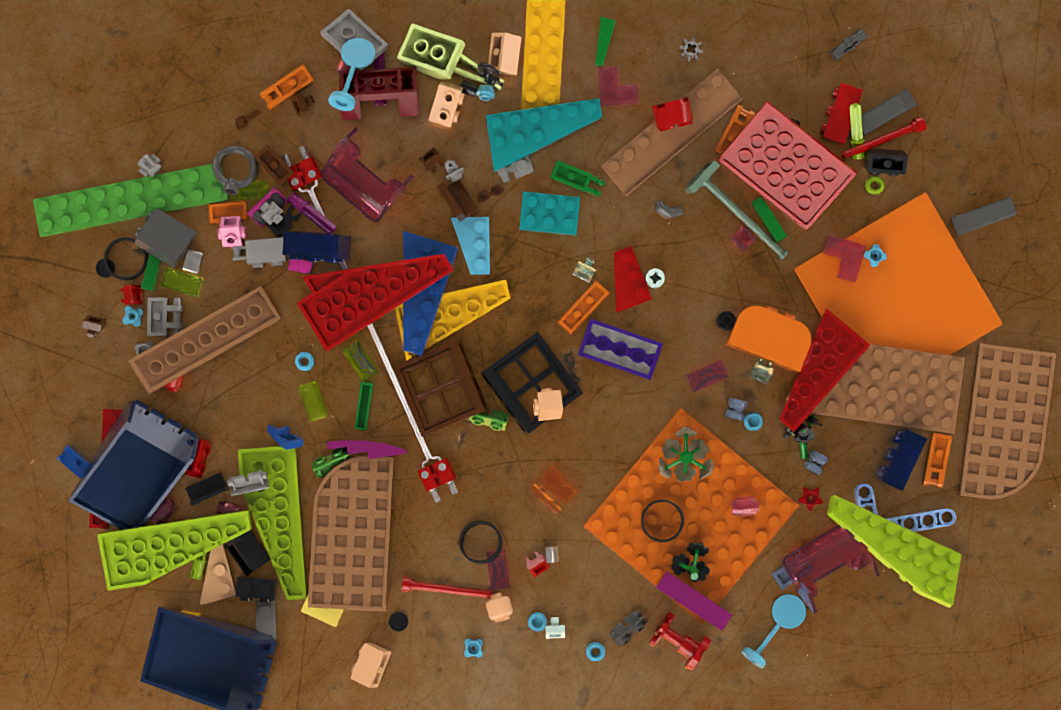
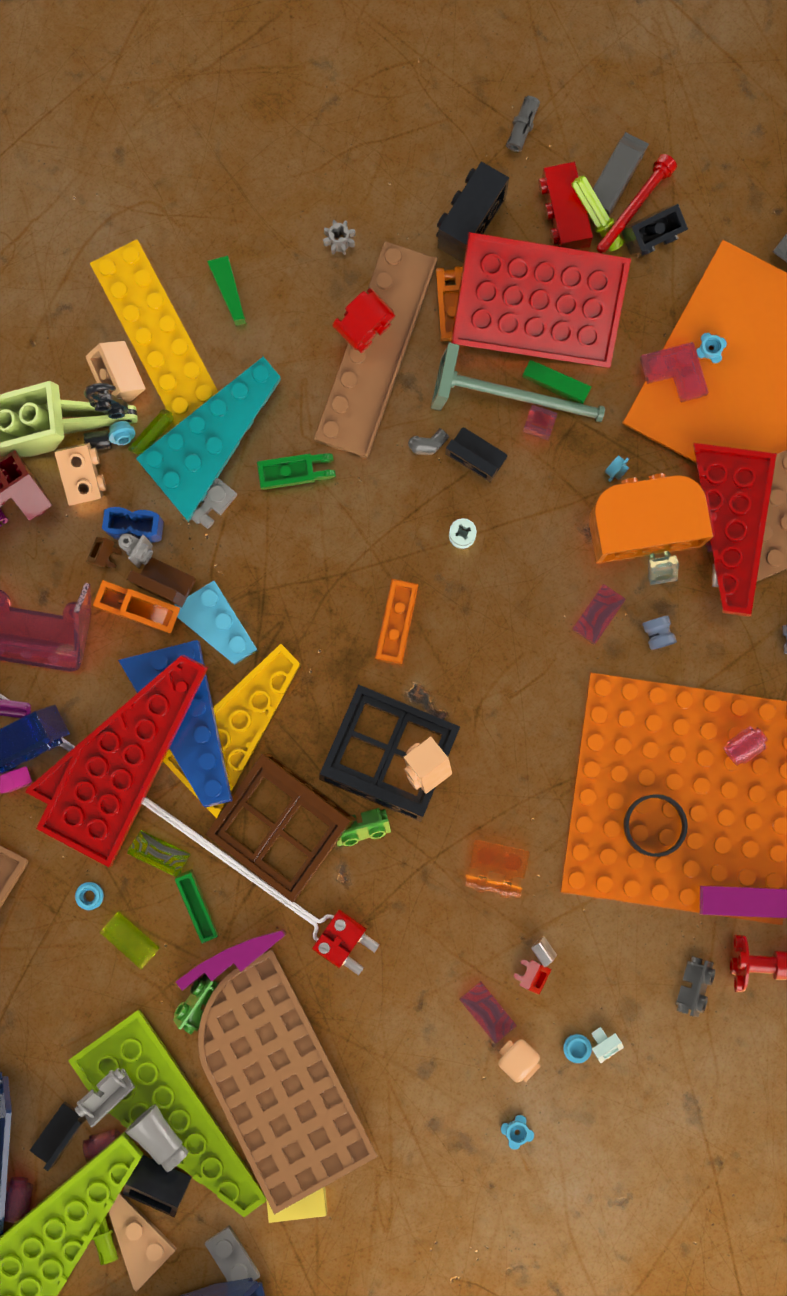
camera: 30 degrees left, 5 degrees down
red hinge [185,438,212,479] -> none
black brick [236,576,278,603] -> none
blue slope [267,425,303,450] -> none
light nougat brick [350,643,391,688] -> none
black piece [389,612,408,632] -> none
red piece [401,576,494,598] -> none
black tyre [459,521,503,564] -> none
reddish brown piece [477,185,505,202] -> none
teal plate [519,191,580,236] -> none
clear light blue tile [573,257,596,283] -> none
piece [578,319,663,380] -> none
medium azure plate [586,642,605,661] -> none
clear pink plate [598,67,639,107] -> none
red wing [614,246,652,313] -> none
dark tan plant [658,427,714,482] -> none
black plant [671,542,710,582] -> none
black wheel [716,311,736,331] -> none
medium azure plate [744,412,763,431] -> none
black plant [783,415,823,459] -> none
lime plate [865,176,885,195] -> none
none -> orange slope [93,580,180,634]
none -> blue brick [102,507,164,543]
none -> light grey plant [125,1104,188,1172]
none -> clear neon green tile [128,409,174,455]
none -> black brick [436,161,509,263]
none -> black panel [445,427,507,483]
none -> medium azure plate [605,455,629,482]

